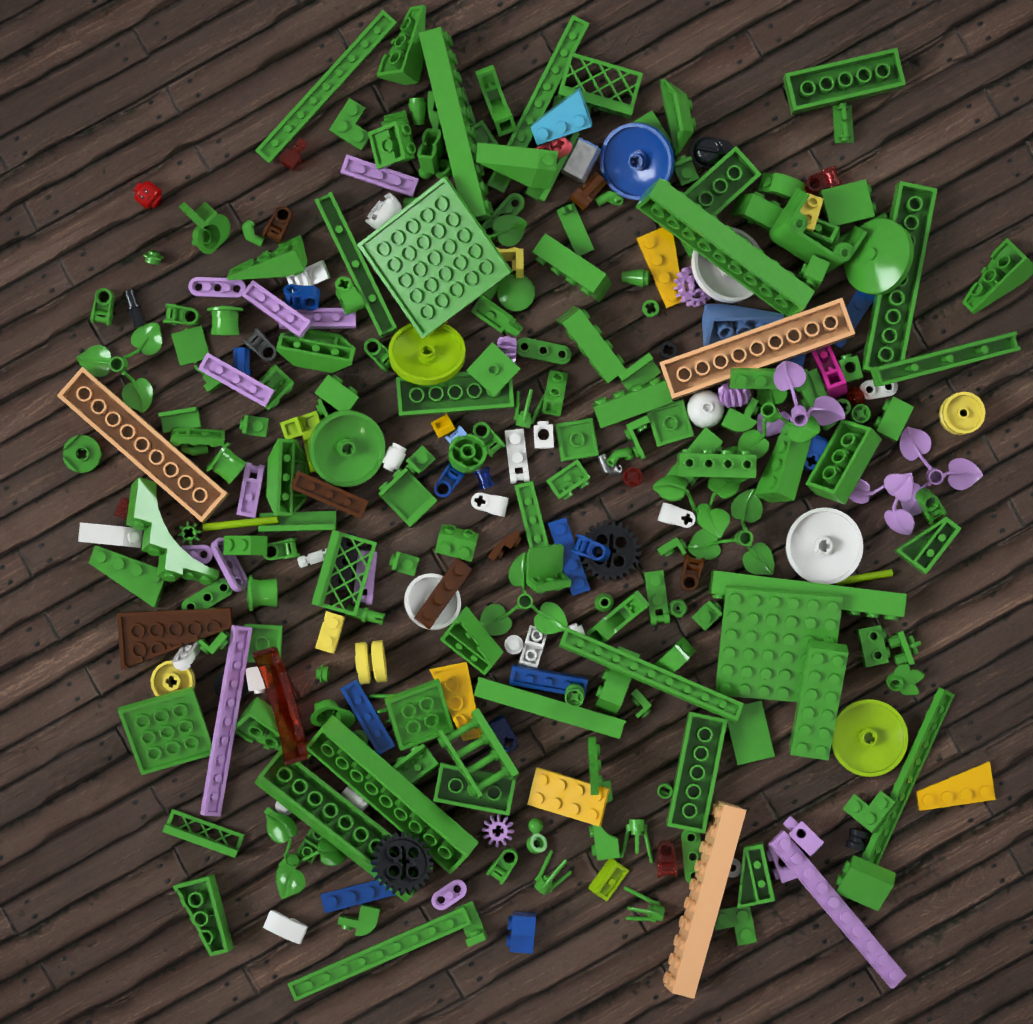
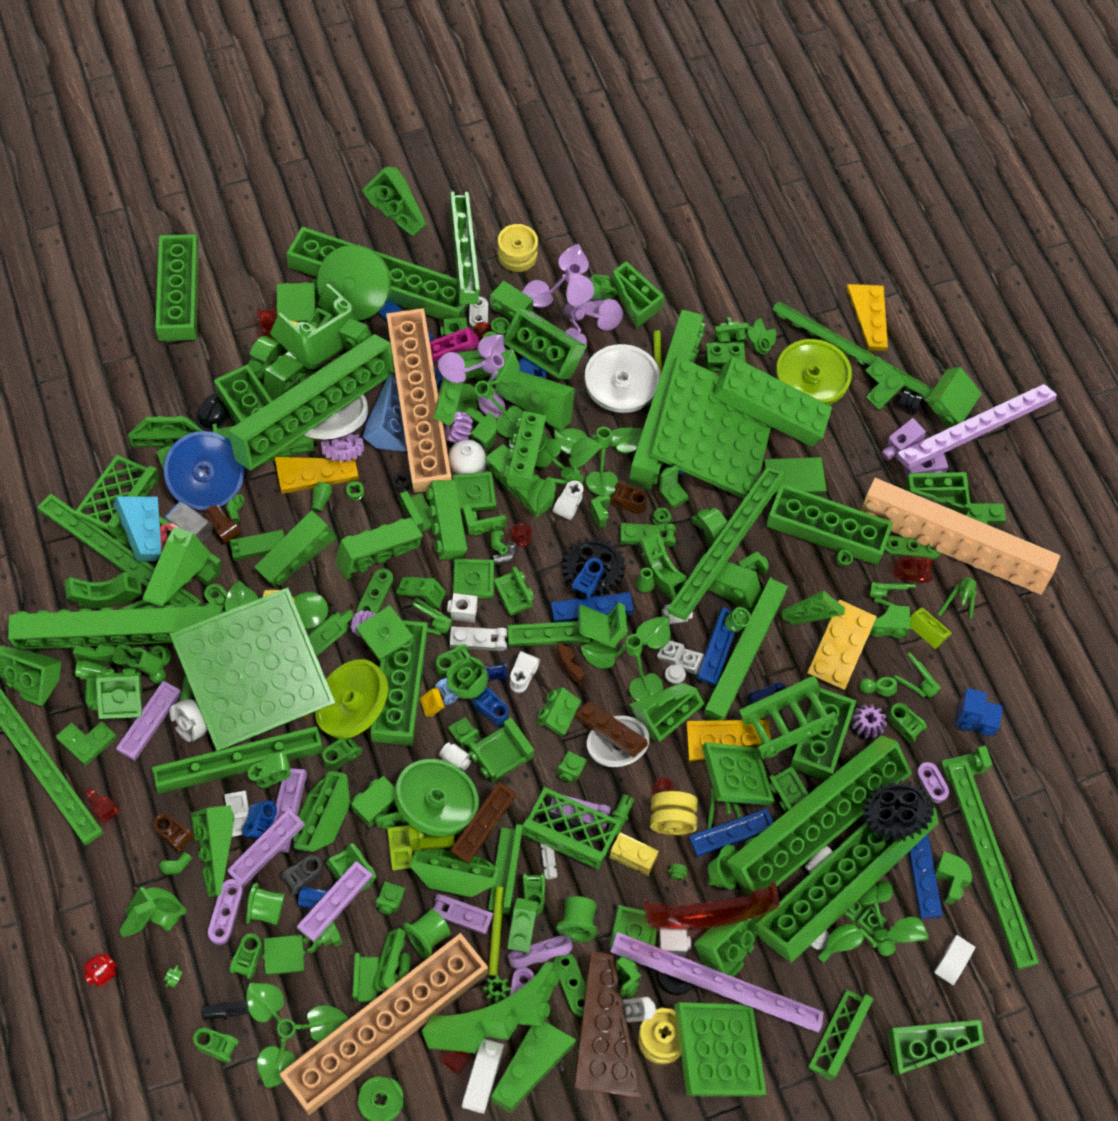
camera: 85 degrees left, 25 degrees down
bright green hinge [832,103,854,144] -> none
none -> clear red plate [653,777,675,794]

